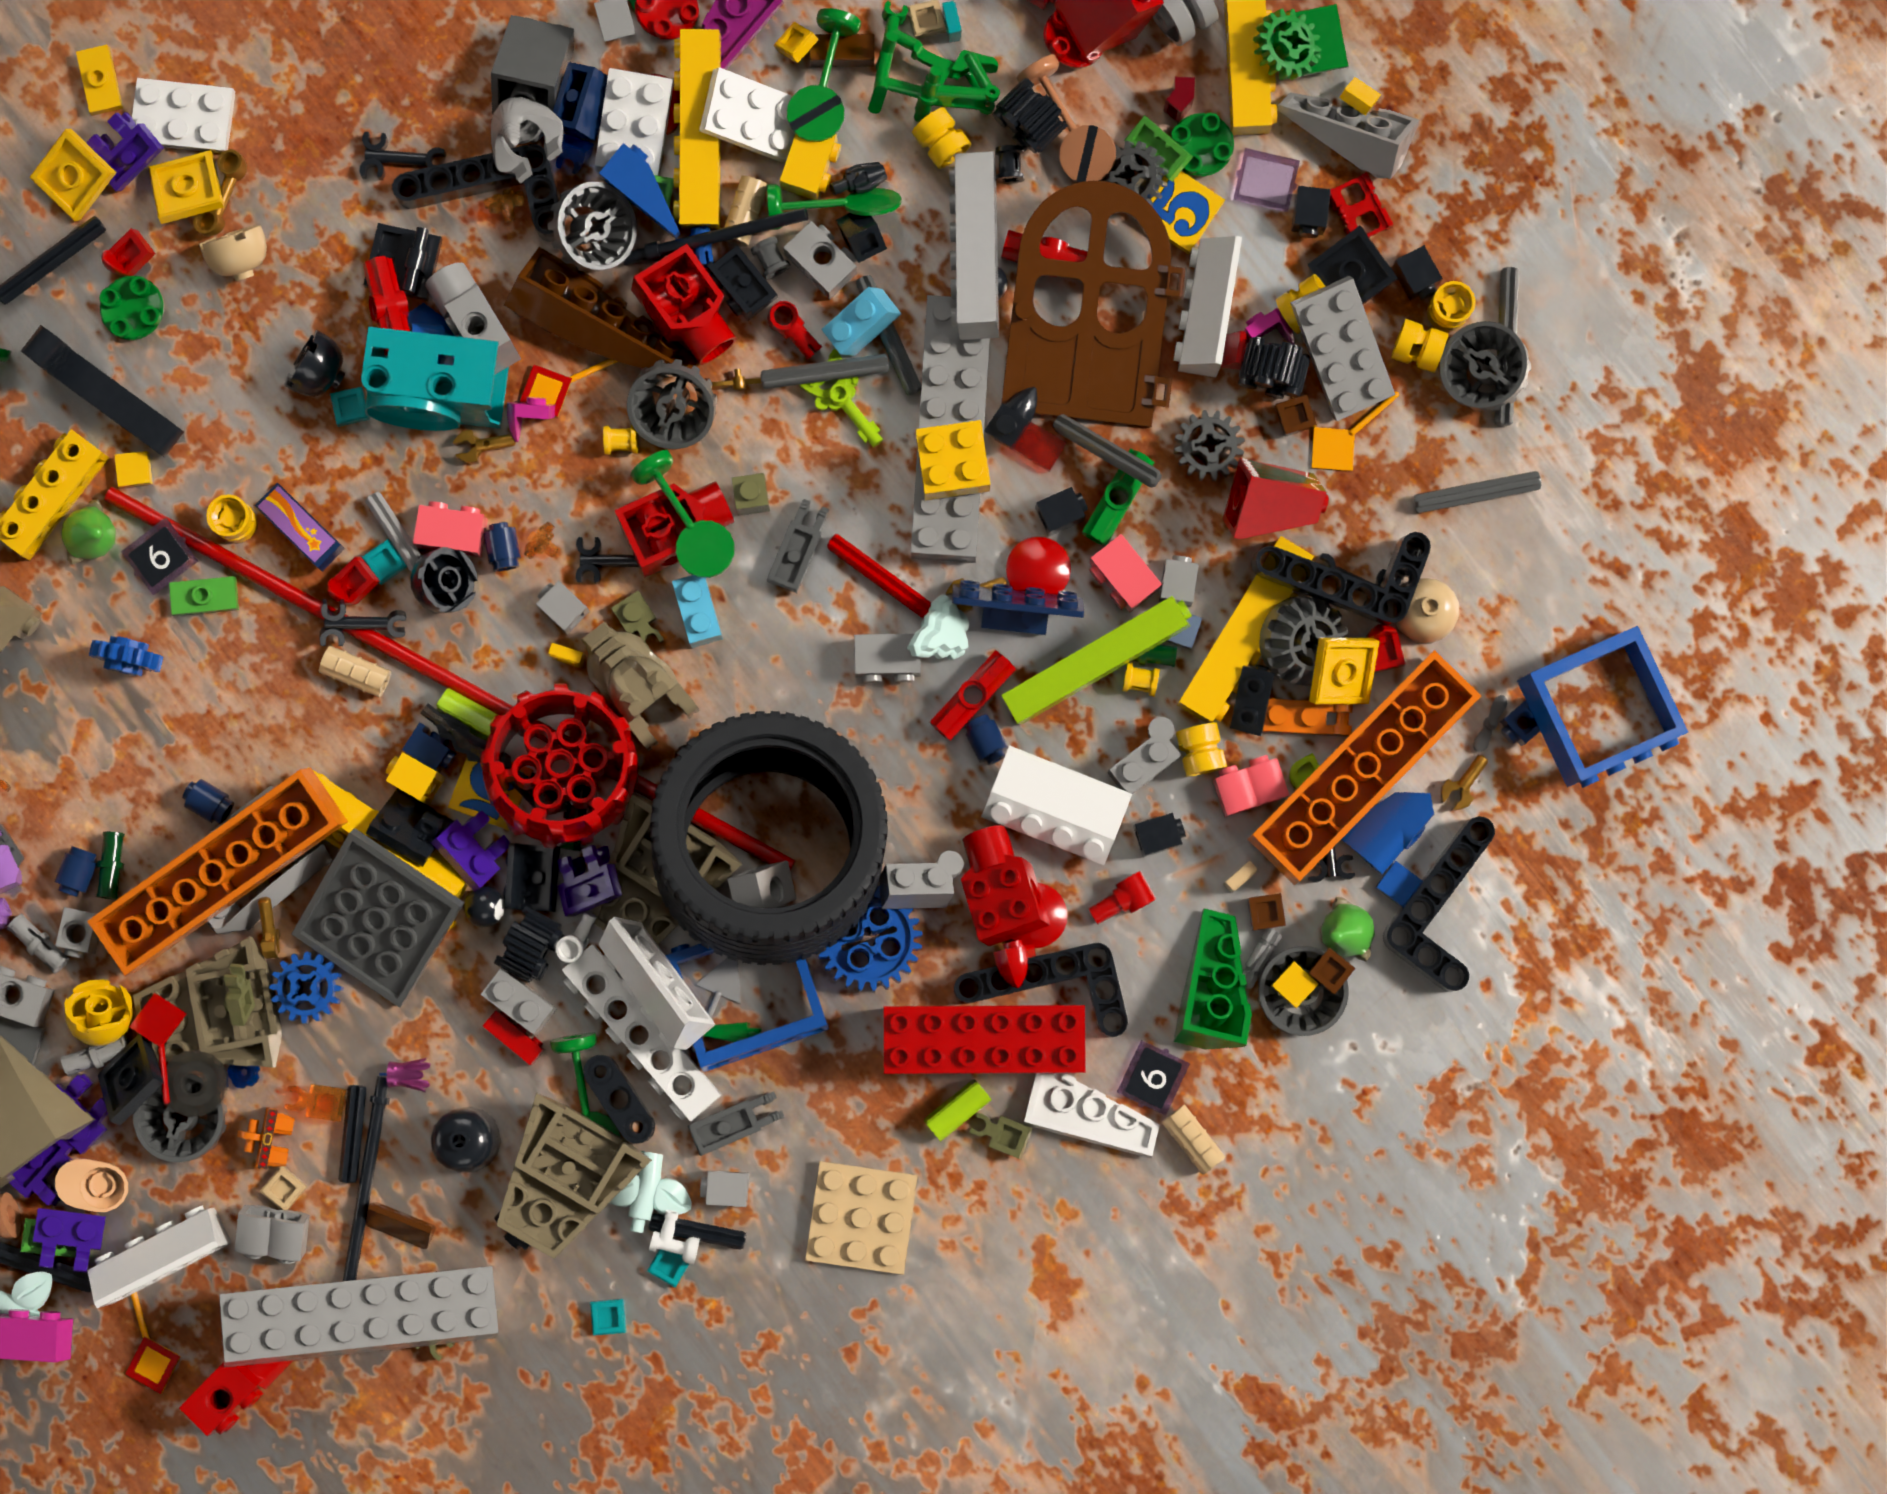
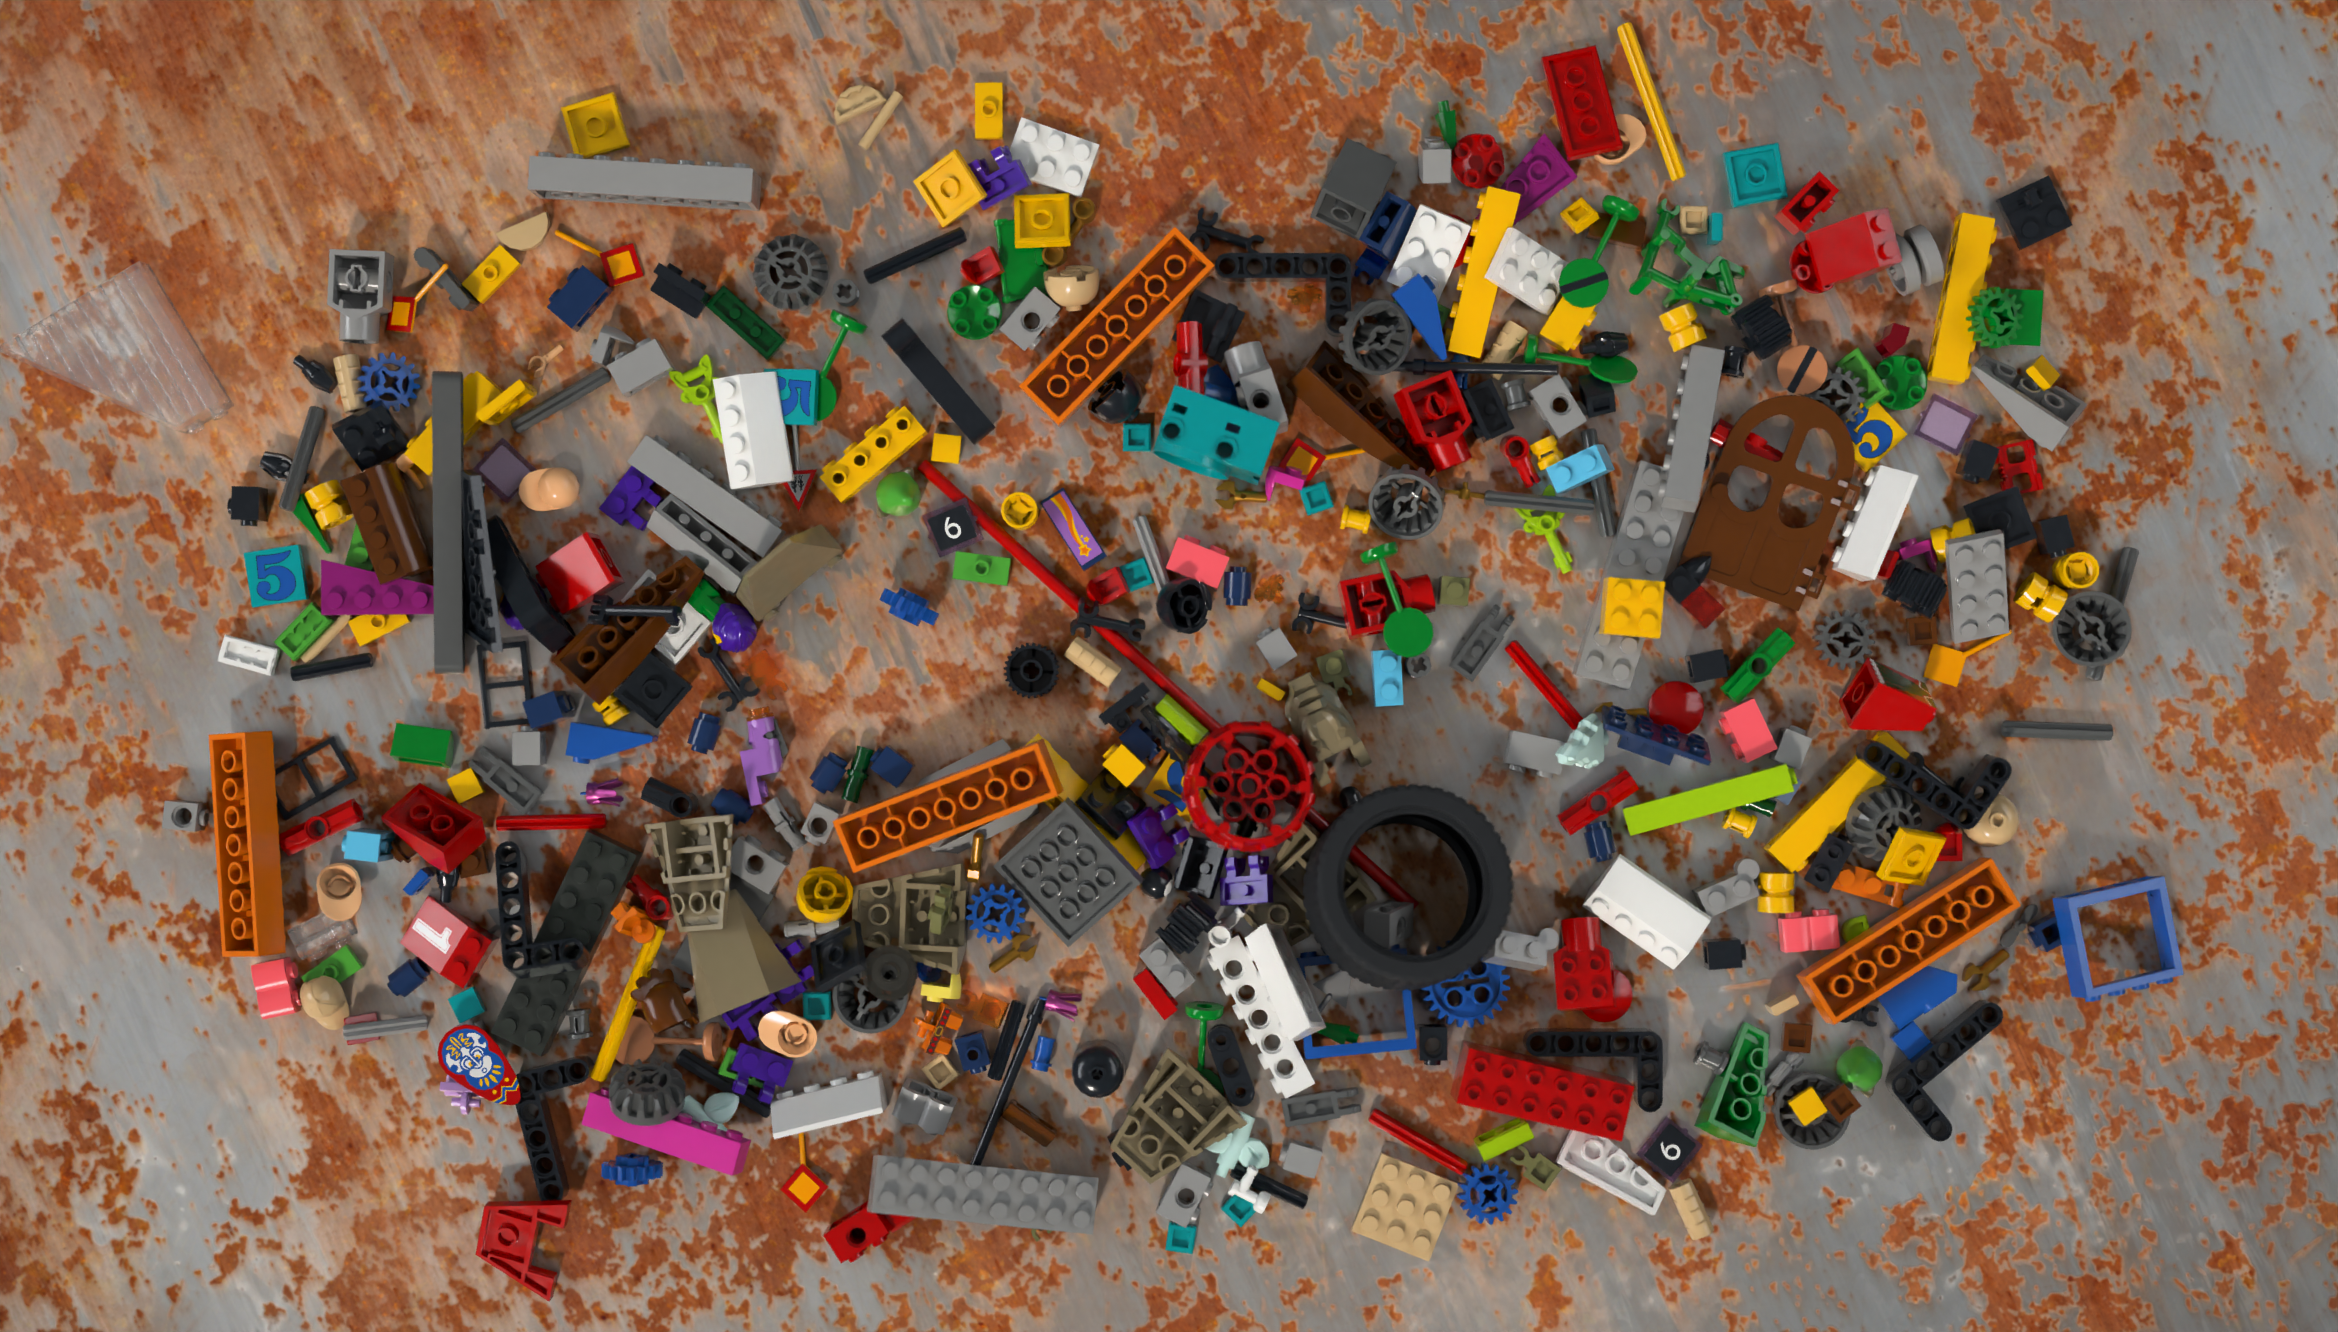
camera: 15 degrees right, 5 degrees up
red piece [129,993,187,1104] -> none
dark blue brick [182,779,234,824] -> none
light grey piece [491,97,563,183] -> none
red plate [993,940,1037,988] -> none
dark grey axle [1053,414,1162,488] -> none
red pin [1088,871,1156,925] -> none
none -> teal tile [803,991,832,1020]
none -> dark blue brick [870,745,916,788]
none -> light yellow plate [921,973,962,1002]
none -> dark blue brick [954,1030,992,1075]
none -> pearl gold bar [989,934,1037,973]
none -> green door [994,219,1049,304]
none -> light grey brick [998,286,1061,351]
none -> black brick [1003,643,1061,698]
none -> orange brick [1019,227,1215,428]
none -> blue pin [1030,1035,1056,1072]
none -> black hinge [1099,682,1150,733]
none -> light grey brick [1156,1161,1214,1228]
none -> teal tile [1299,481,1334,516]
none -> red axle [1368,1108,1468,1175]
none -> dark grey bush [1405,653,1431,678]
none -> black brick [1417,1024,1447,1065]
none -> blue gear [1456,1162,1518,1225]
none -> yellow wheel [1529,434,1565,471]
none -> dark grey bush [1693,1041,1730,1075]

